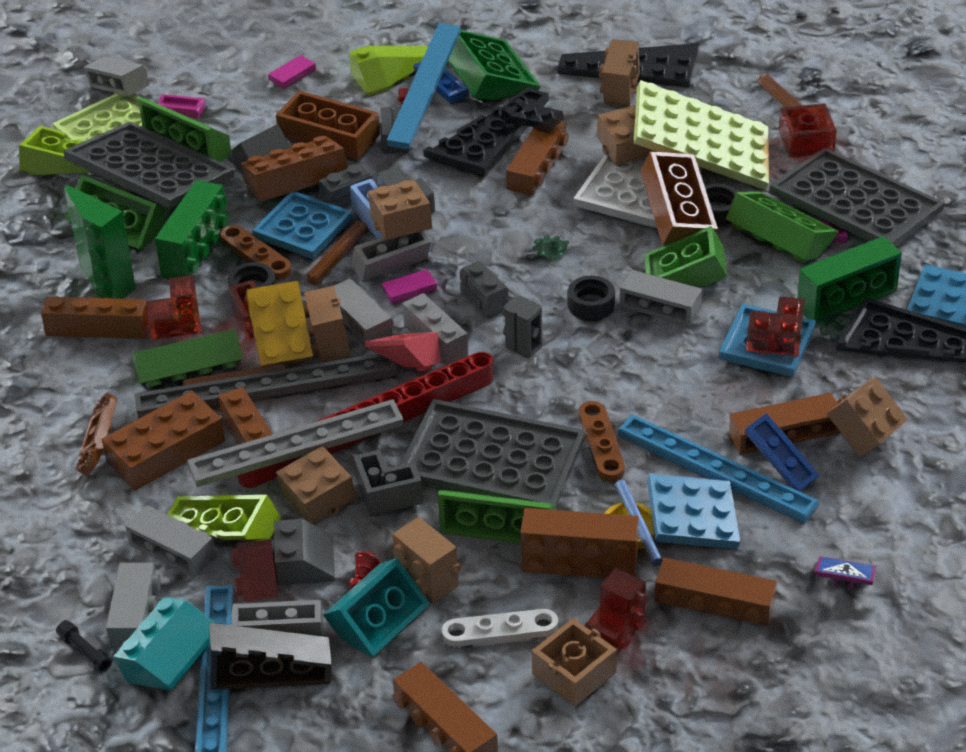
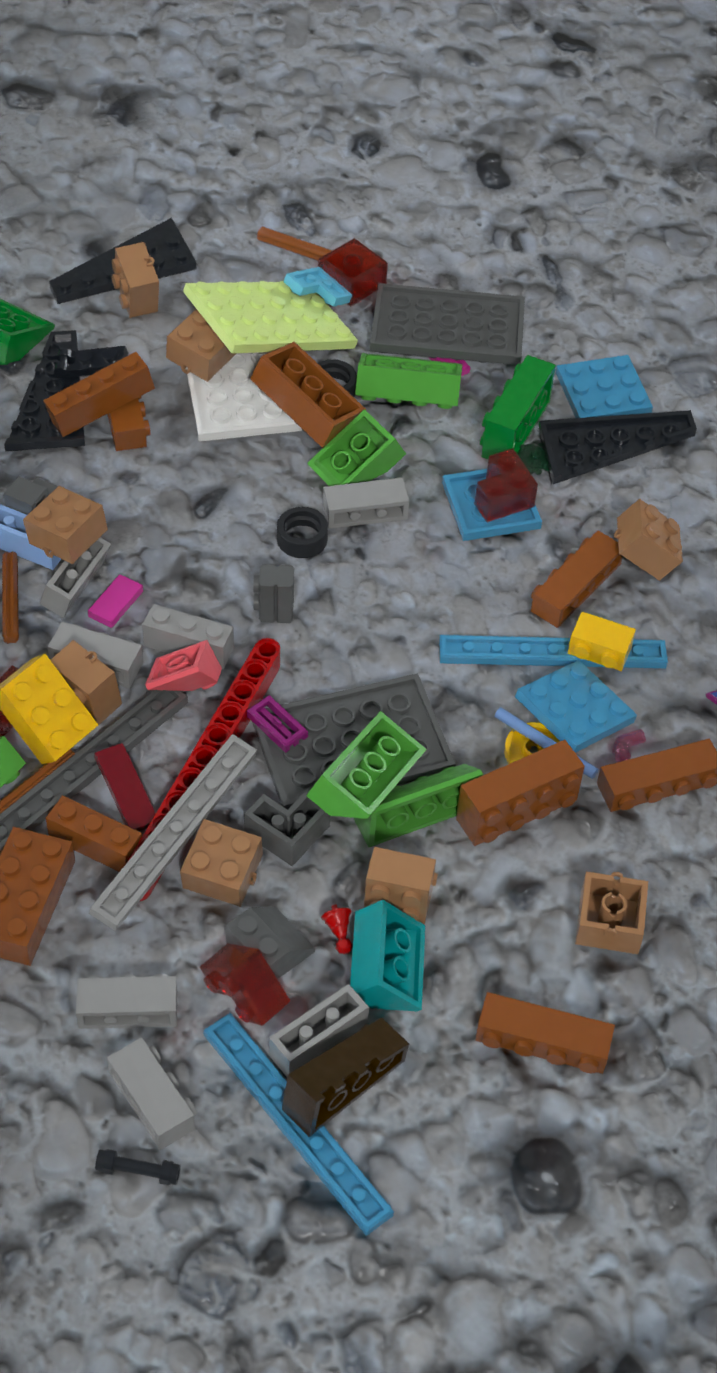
camera: 40 degrees left, 10 degrees up
teal slope [113,597,216,690] -> none
lime wedge [167,495,281,540] -> none
white plate [442,609,558,648] -> none
dark grey brick [460,261,509,318] -> none
clear green piece [533,235,569,261] -> none
dark orange plate [579,401,625,483] -> none
clear red brick [584,568,648,655] -> none
blue plate [744,413,820,492] -> none
none -> dark orange brick [43,352,155,437]
none -> dark red tile [94,743,156,831]
none -> magenta tile [247,695,308,753]
none -> medium azure plate [283,267,352,307]
none -> bright green slope [306,711,427,819]
none -> yellow brick [568,612,636,671]
none -> clear pink arm [611,729,646,762]

